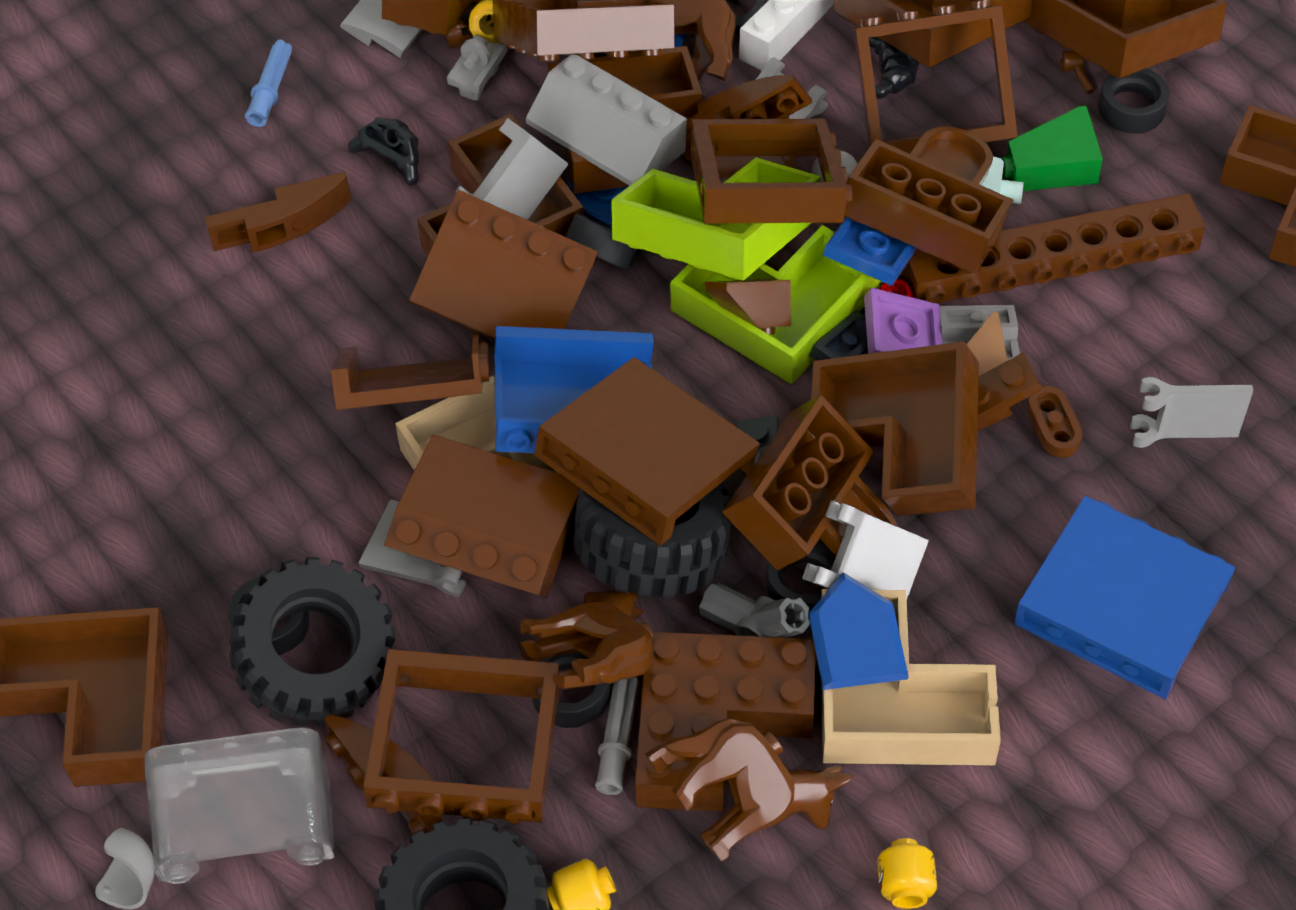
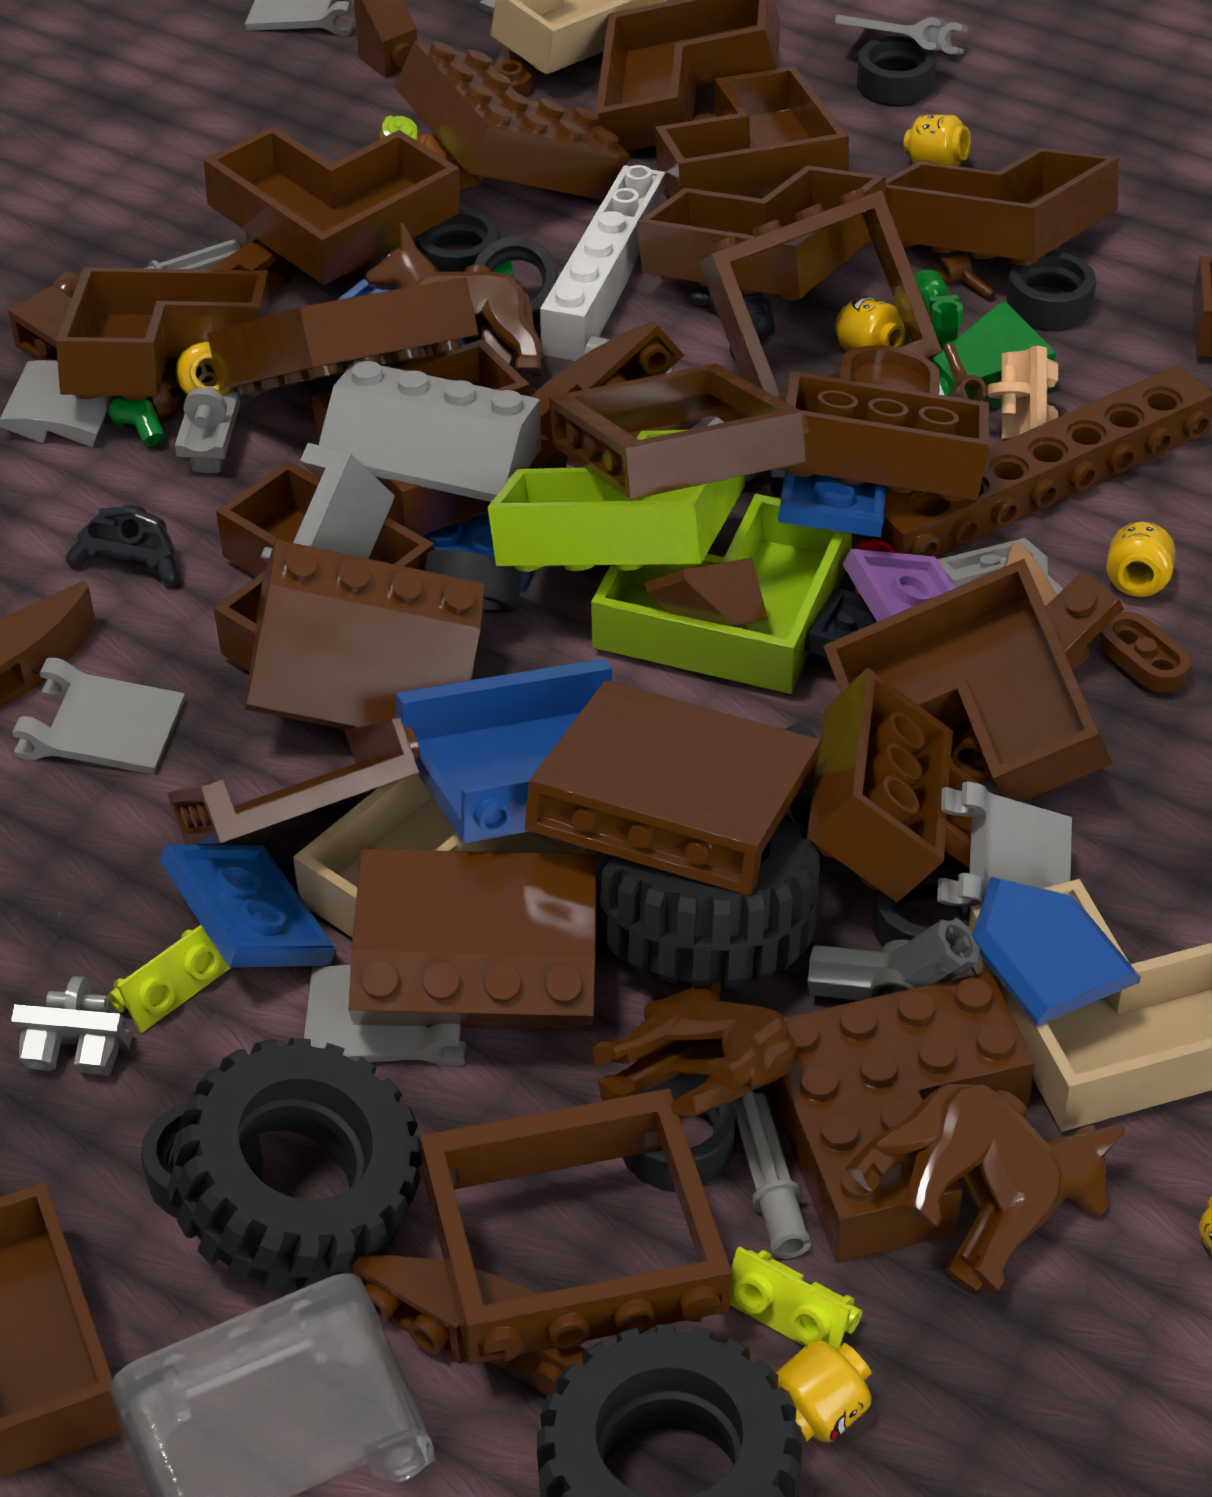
camera: 20 degrees left, 10 degrees down
none -> light grey hips [11,976,133,1076]
none -> light grey flag [12,658,185,775]
none -> green arm [108,396,166,447]
none -> neon yellow hinge [108,925,231,1033]
none -> blue tile [160,844,337,968]
none -> neon yellow hinge [730,1246,862,1349]
none -> yellow head [835,296,905,352]
none -> green bar [914,270,963,363]
none -> reddish brown hand [943,343,987,401]
none -> light nougat hips [987,346,1058,440]
none -> yellow head [1106,521,1176,597]

